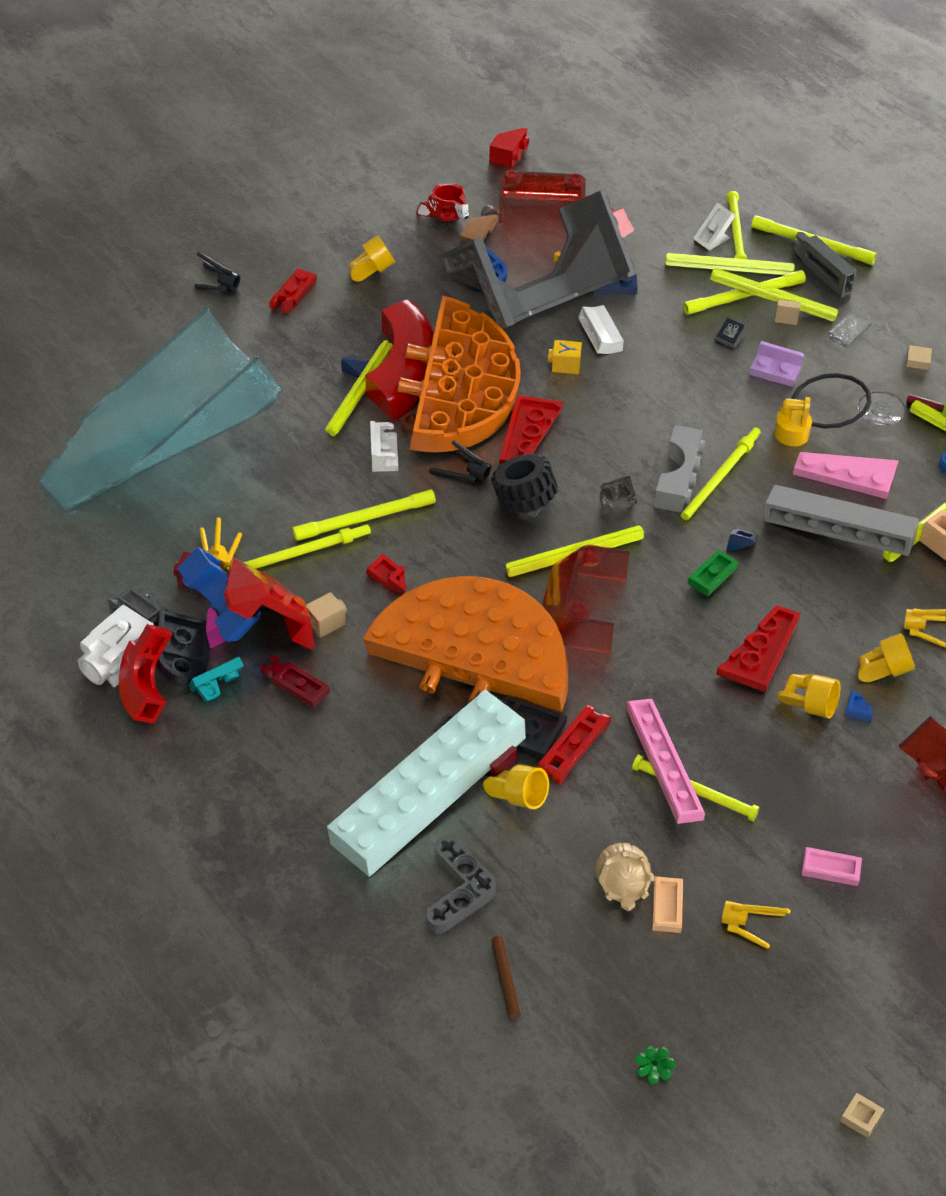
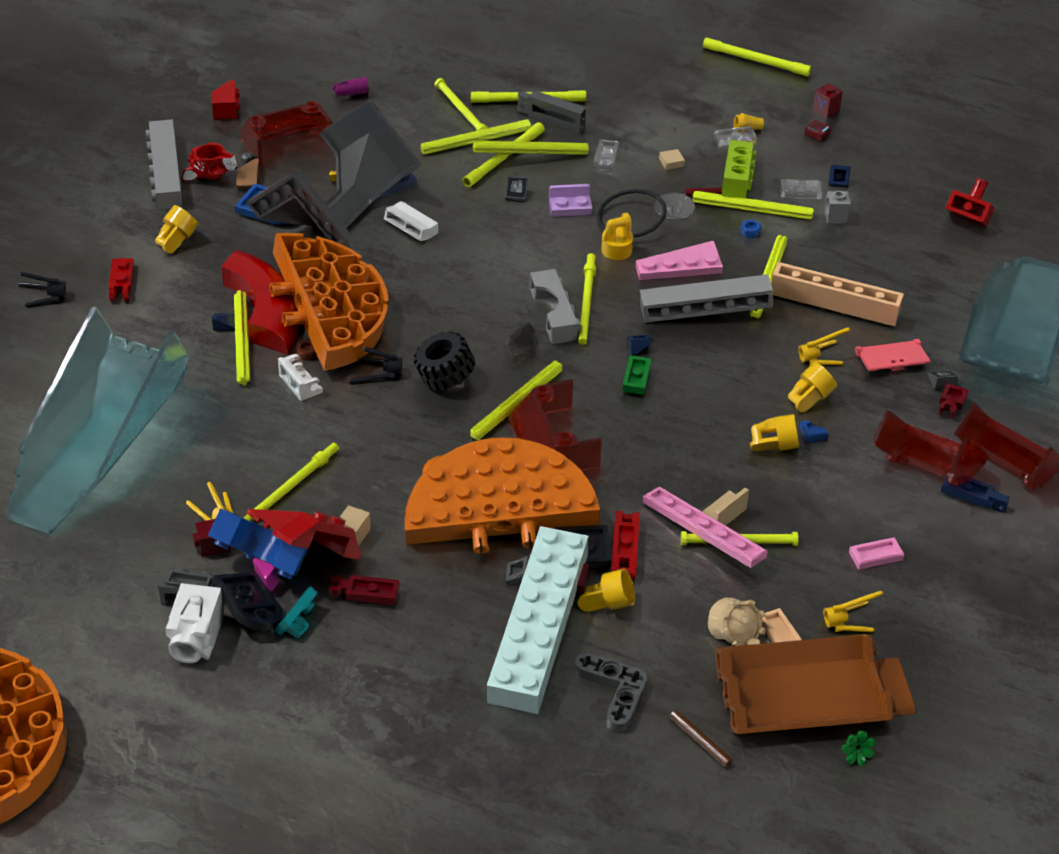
camera: 30 degrees left, 5 degrees down
red arch [119,624,172,724] -> none
neon yellow piece [292,489,436,541] -> none
red slope [366,553,407,594] -> none
red wing [499,395,563,465] -> none
yellow brick [548,340,582,375] -> none
white slope [693,203,736,250] -> none
red wing [716,605,801,692] -> none
tan tile [775,300,801,326] -> none
tan tile [840,1093,884,1138] -> none
none -> light grey brick [146,119,183,210]
none -> magenta hinge [332,77,369,97]
none -> tan panel [702,487,749,526]
none -> dark orange panel [715,634,916,734]

